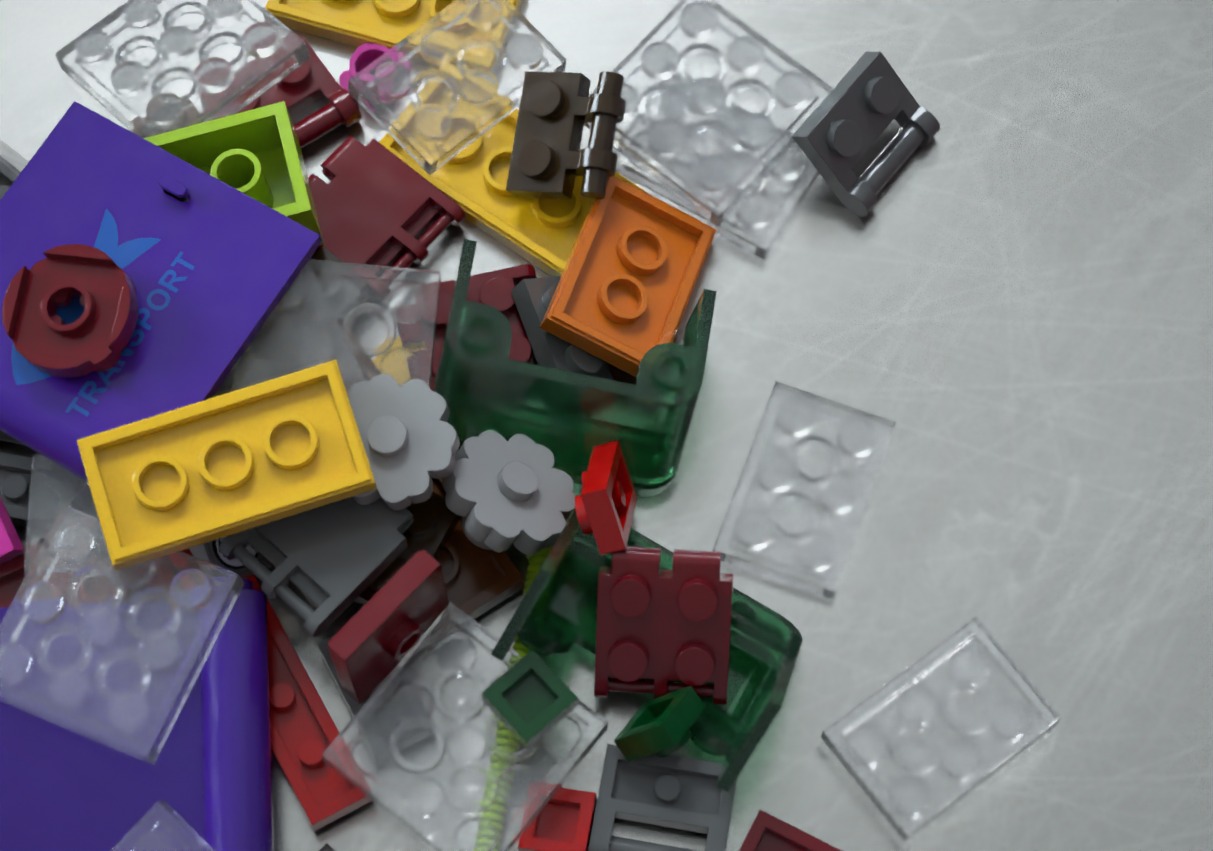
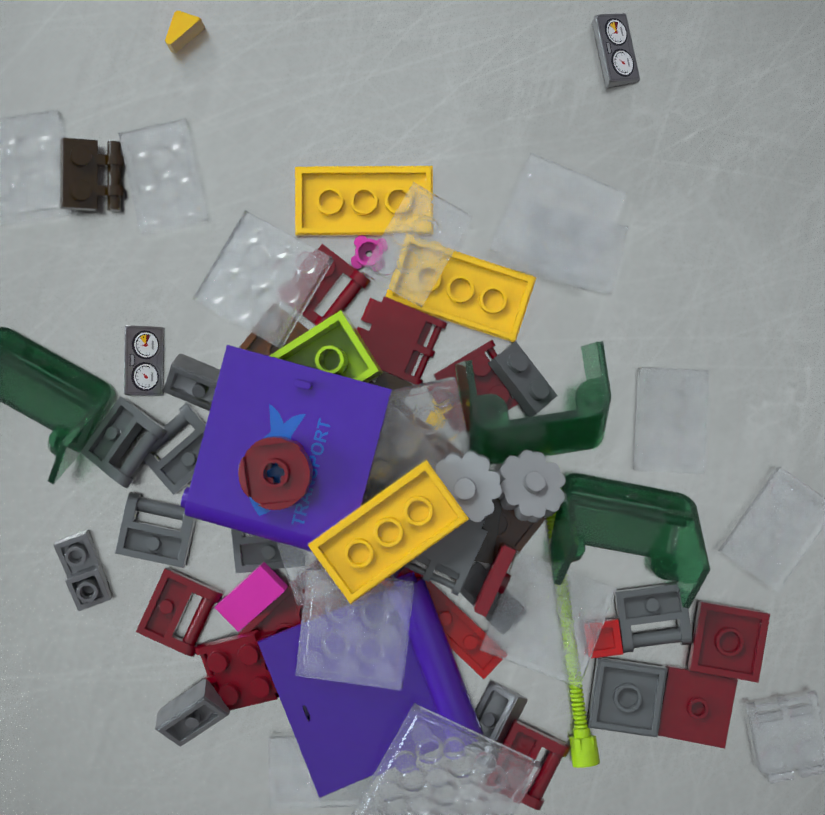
camera: 15 degrees left, 20 degrees up
dark green plate [482,649,578,750] -> none
dark brown plate [506,71,627,200] -> none
orange tile [539,176,717,385] -> none
red plate [575,440,637,555] -> none
dark red plate [594,546,734,705] -> none
dark green plate [614,686,706,762] -> none
dark grey plate [792,51,940,217] -> none

